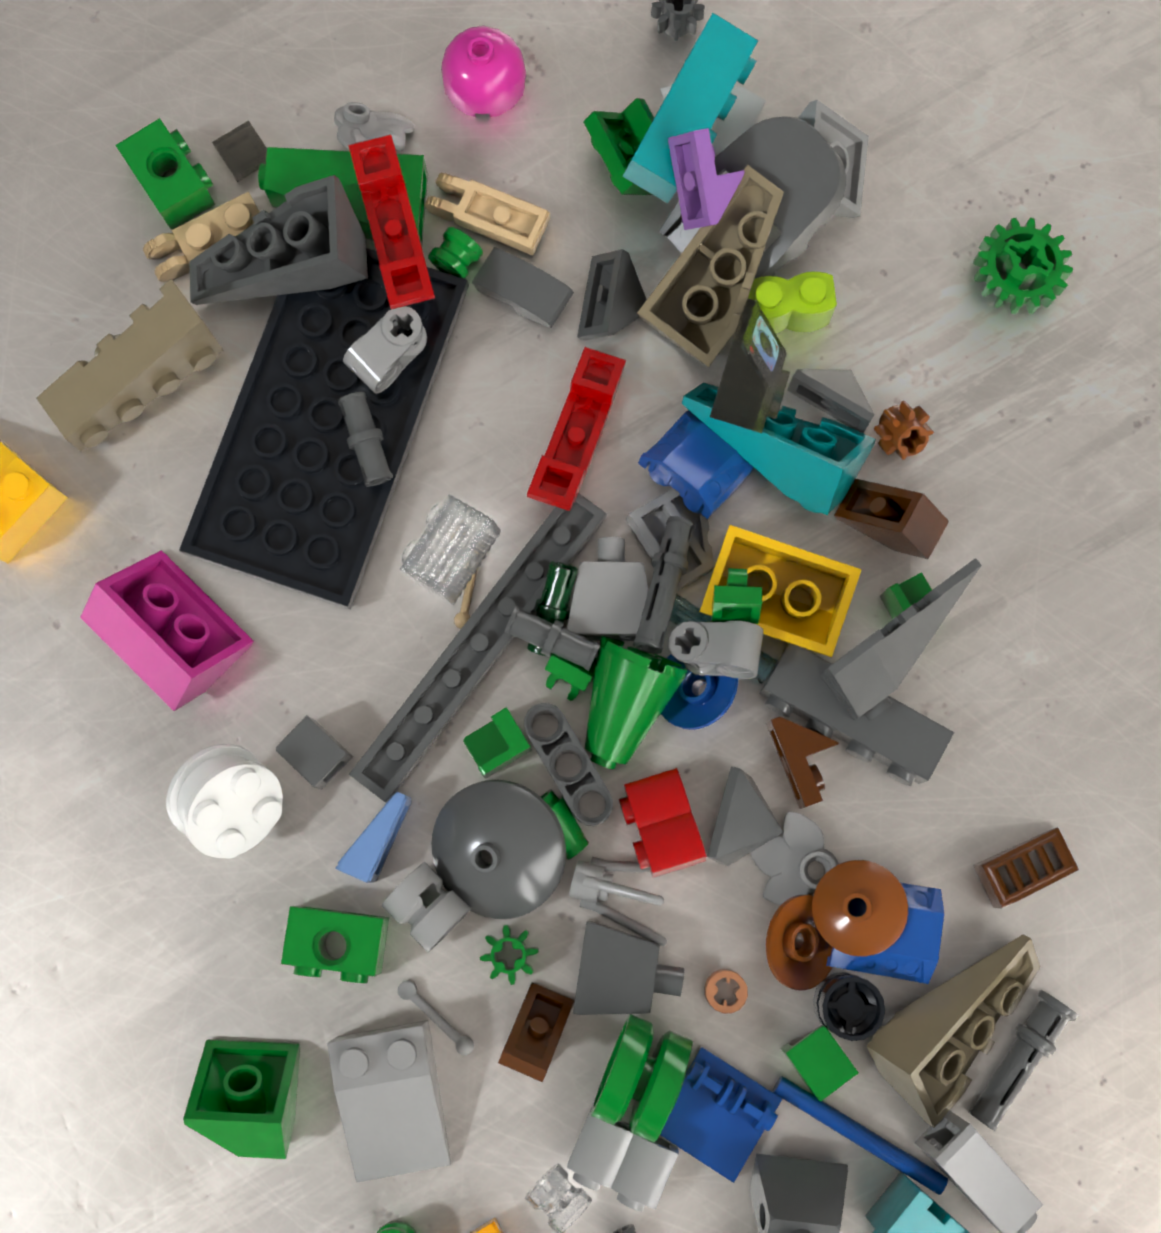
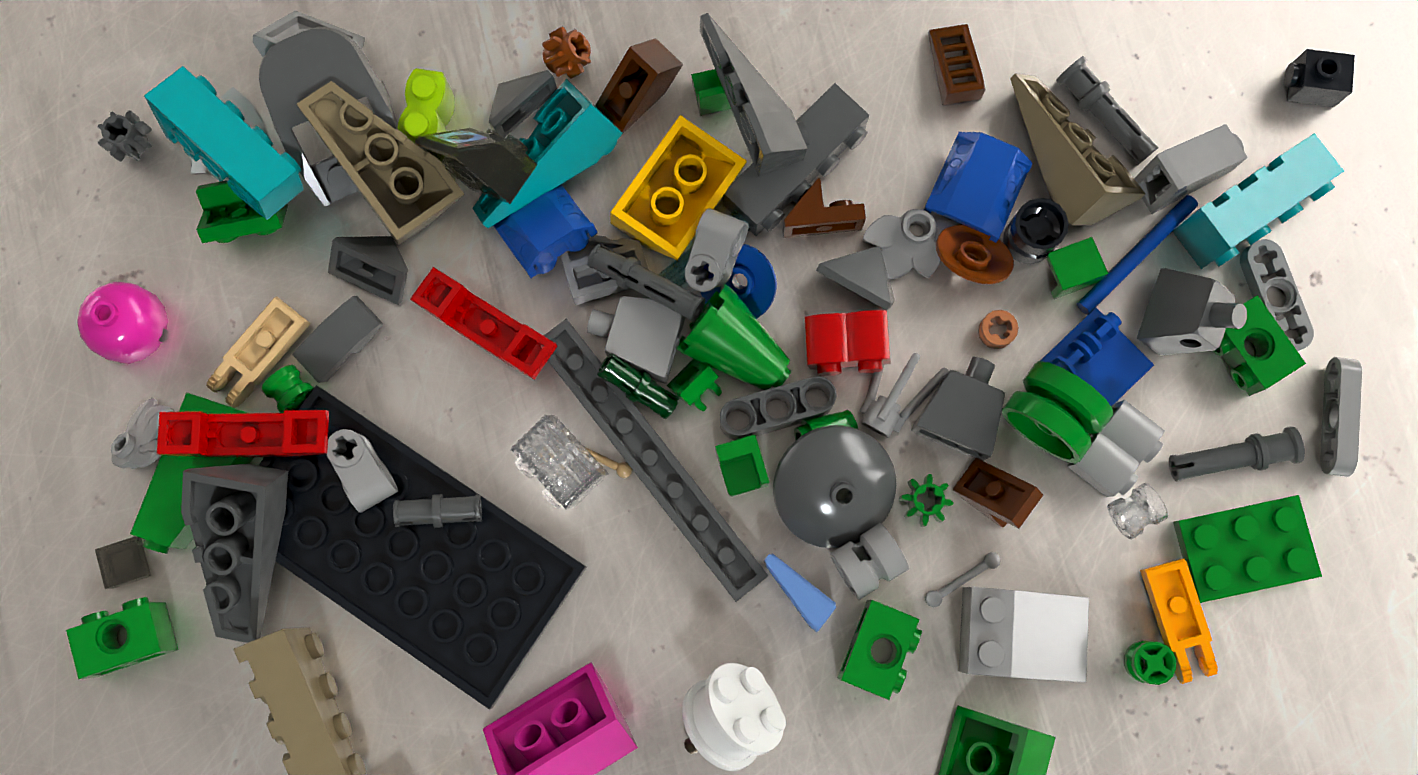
camera: 75 degrees left, 0 degrees up
tan hinge [143,191,260,283] -> none
dark grey panel [276,715,354,790] -> none
dark grey pin [504,606,601,671] -> none
medium lavender slope [668,128,745,230] -> none
green tile [712,568,762,624] -> none
dark orange dish [812,860,908,957] -> none

